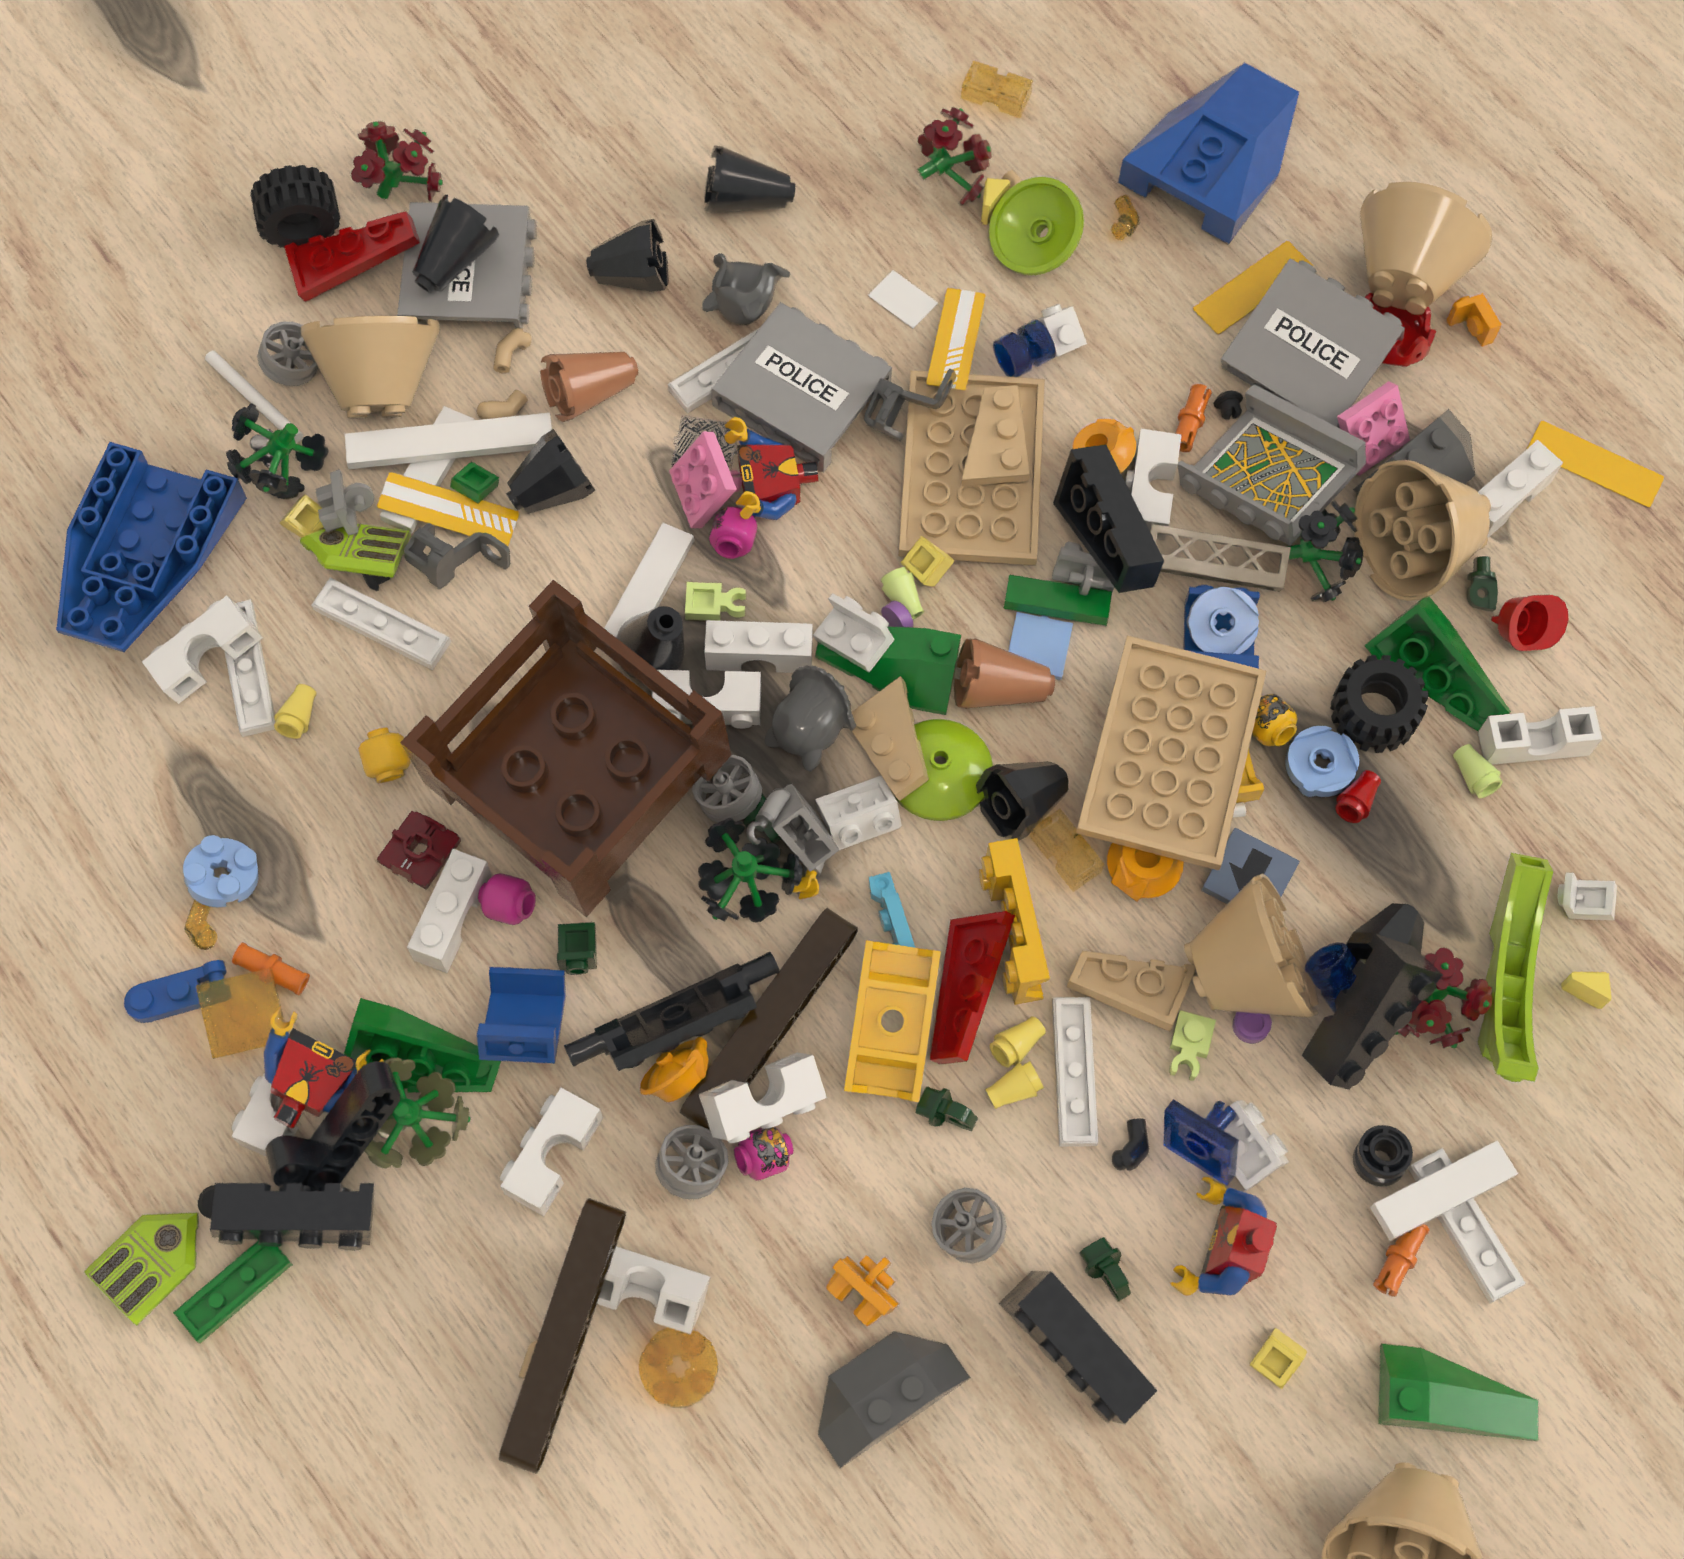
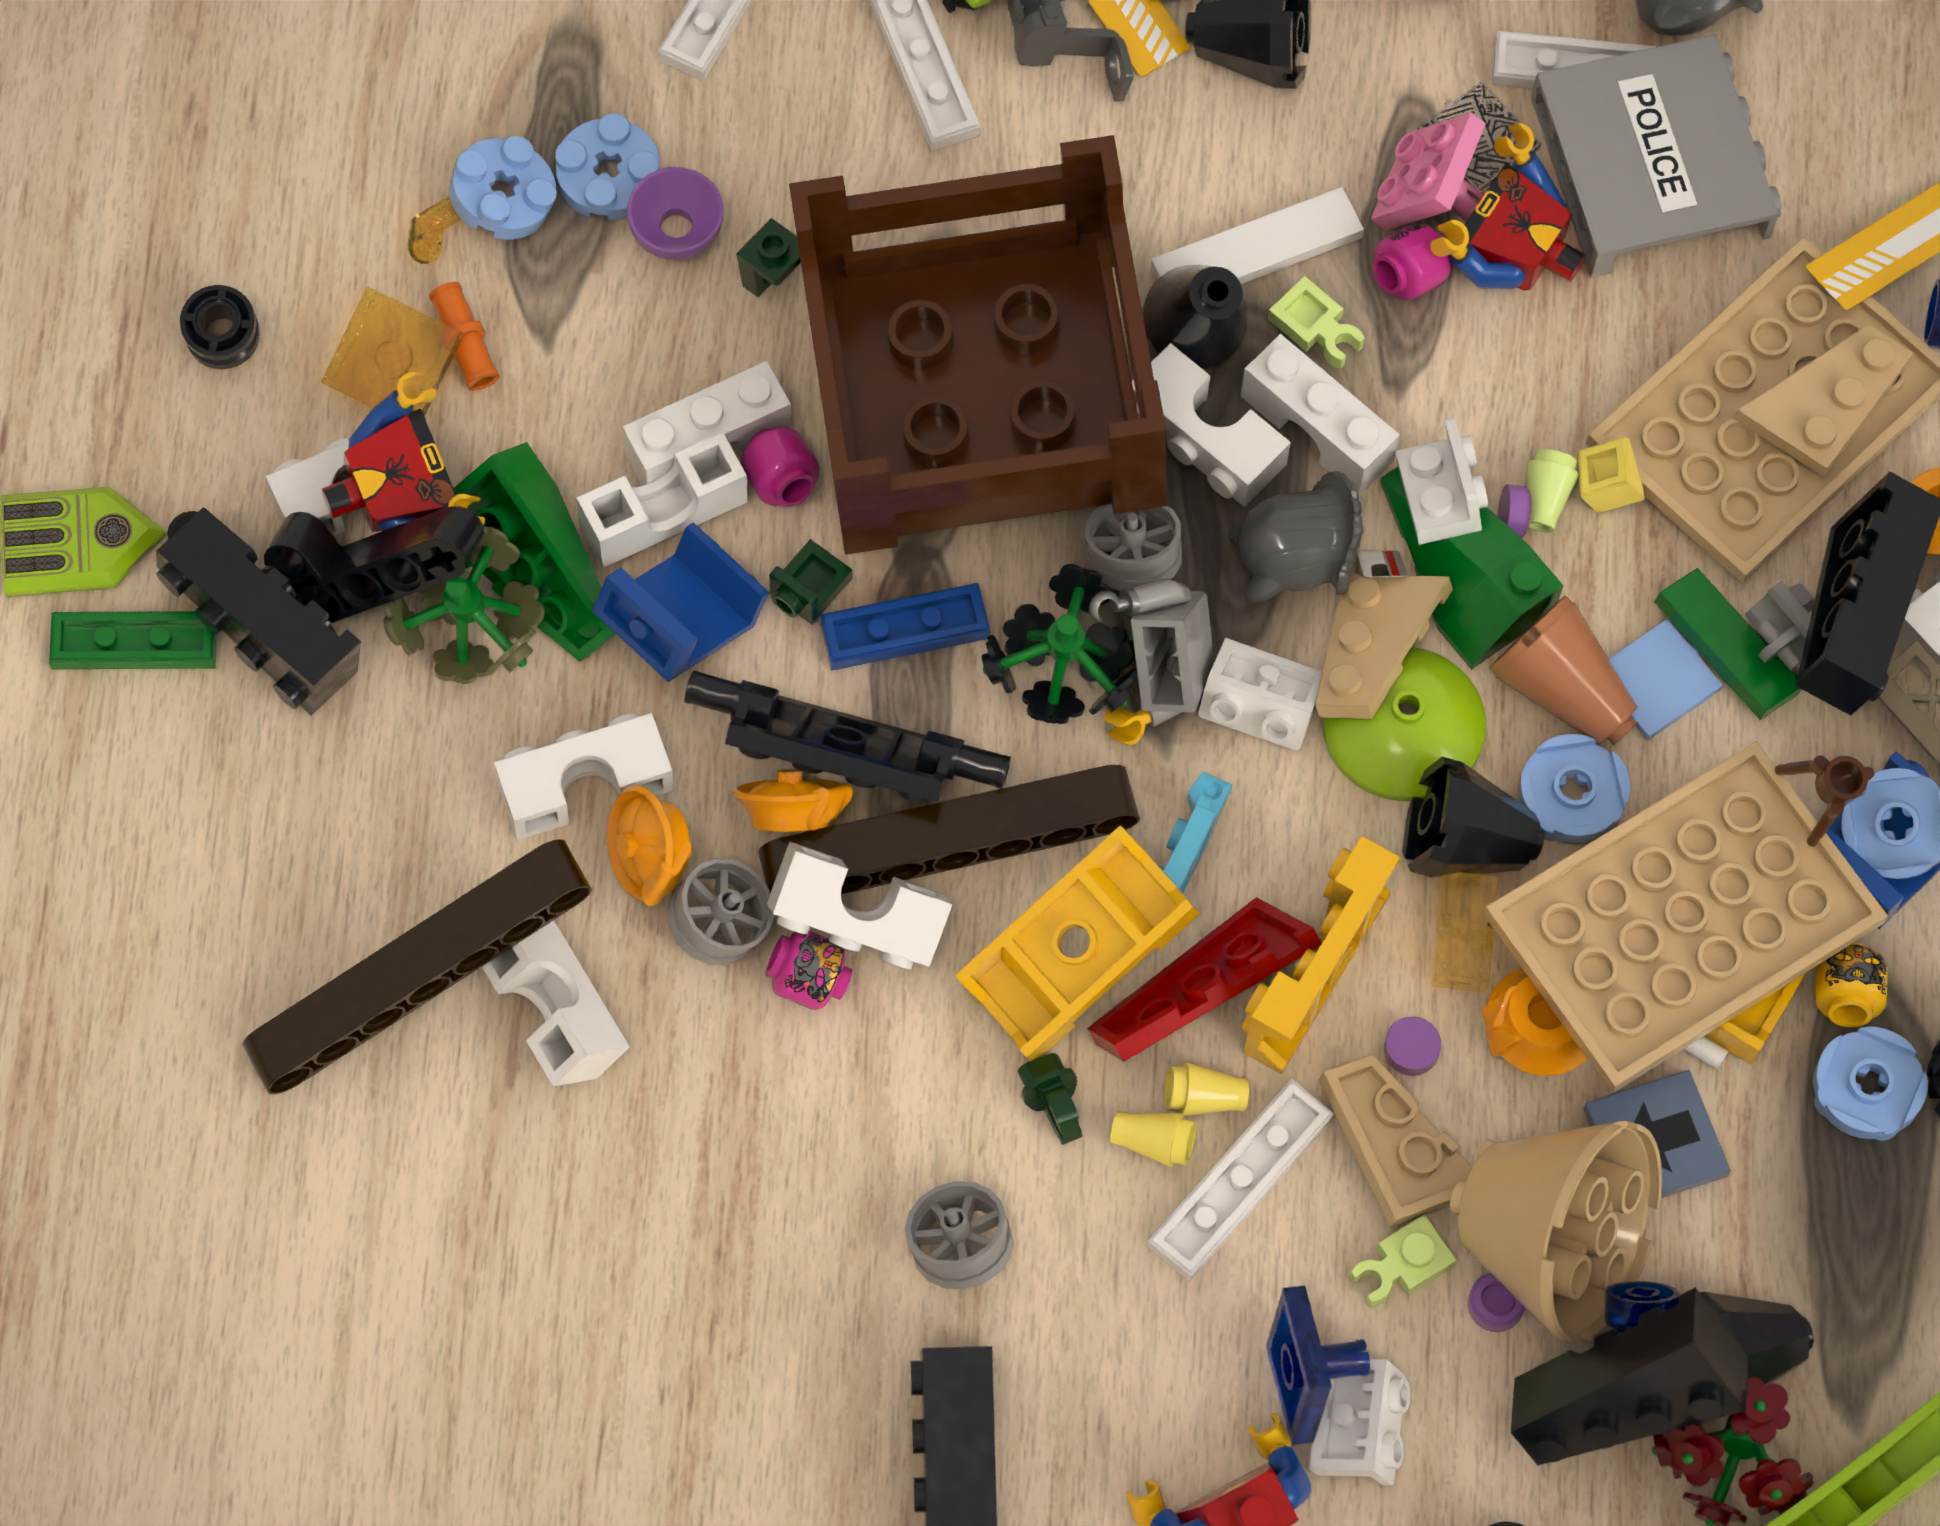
camera: 40 degrees right, 0 degrees up
blue plate [124,960,232,1023] -> none
light yellow cone [274,684,316,739] -> none
yellow head [358,727,411,783] -> none
dark red piece [377,811,461,890] -> none
clear yellow plate [639,1327,718,1408] -> none
dark grey wedge [818,1331,970,1468] -> none
light orange hips [826,1255,899,1326] -> none
dark grey piece [864,368,957,441] -> none
white sticker [868,270,938,328] -> none
dark green piece [1079,1237,1131,1302] -> none
black arm [1112,1118,1149,1171] -> none
red cone [1335,770,1381,823] -> none
none -> black wheel [180,285,260,369]
none -> light blue plate [555,114,660,220]
none -> white arch [576,432,748,568]
none -> light orange piece [607,785,692,907]
none -> medium lavender piece [627,167,724,260]
none -> dark green bracket [736,218,801,297]
none -> blue tile [820,583,990,671]
none -> sticker [1357,550,1407,577]
none -> medium lavender tile [1384,1017,1441,1076]
none -> light blue plate [1518,734,1630,844]
none -> reddish brown plant [1775,755,1875,847]

